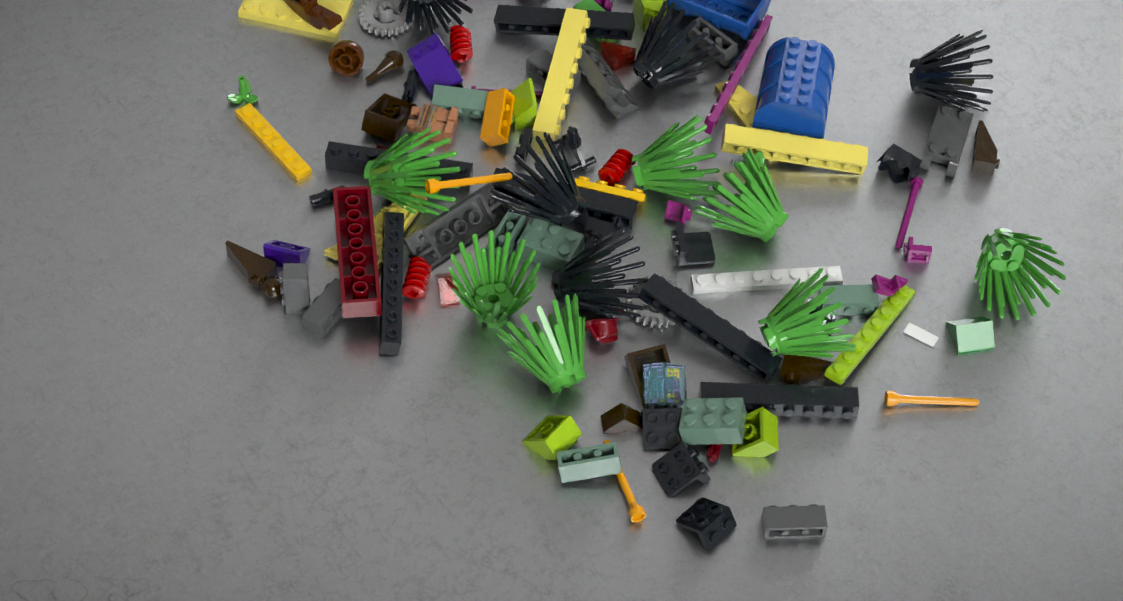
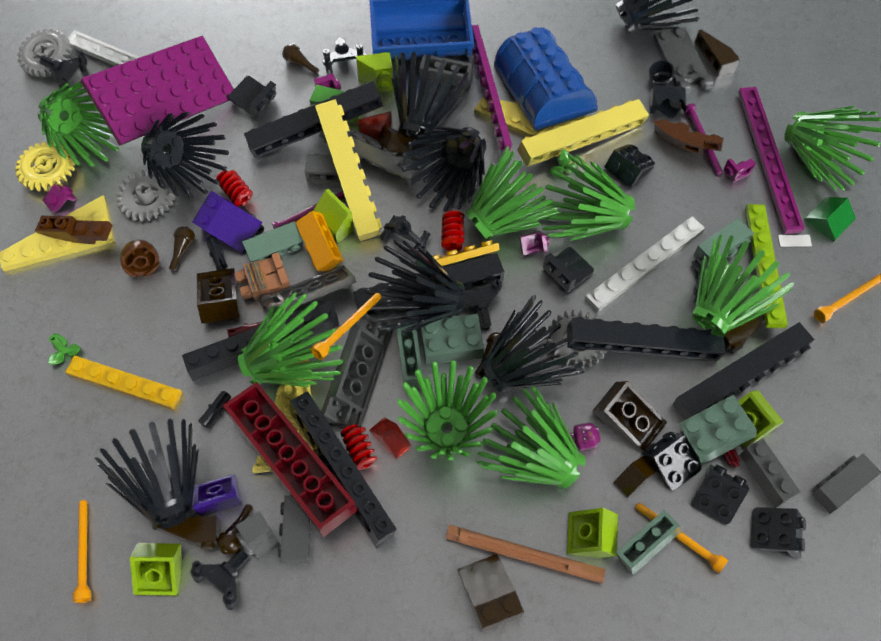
camera: 30 degrees left, 10 degrees up
black plate [515,127,533,166] -> none
dark red piece [585,318,620,344] -> none
clear light blue slope [643,362,687,406] -> none
magenta slope [871,274,908,296] -> none
none -> light orange piece [72,500,91,603]
none -> black plant [95,418,199,530]
none -> lime slope [129,543,182,596]
none -> black axle [190,550,249,610]
none -> dark grey hinge [260,265,356,318]
none -> dark brown slope [379,125,415,154]
none -> black plant [402,127,487,212]
none -> nougat piece [446,524,606,584]
none -> dark brown slope [457,554,524,633]
none -> magenta head [570,422,601,451]
none -> black bracket [604,144,655,187]
none -> black hair [649,60,675,86]
none -> reddish brown slope [654,119,724,155]
none -> magenta plate [738,87,805,234]
none -> dark grey brick [739,439,801,508]

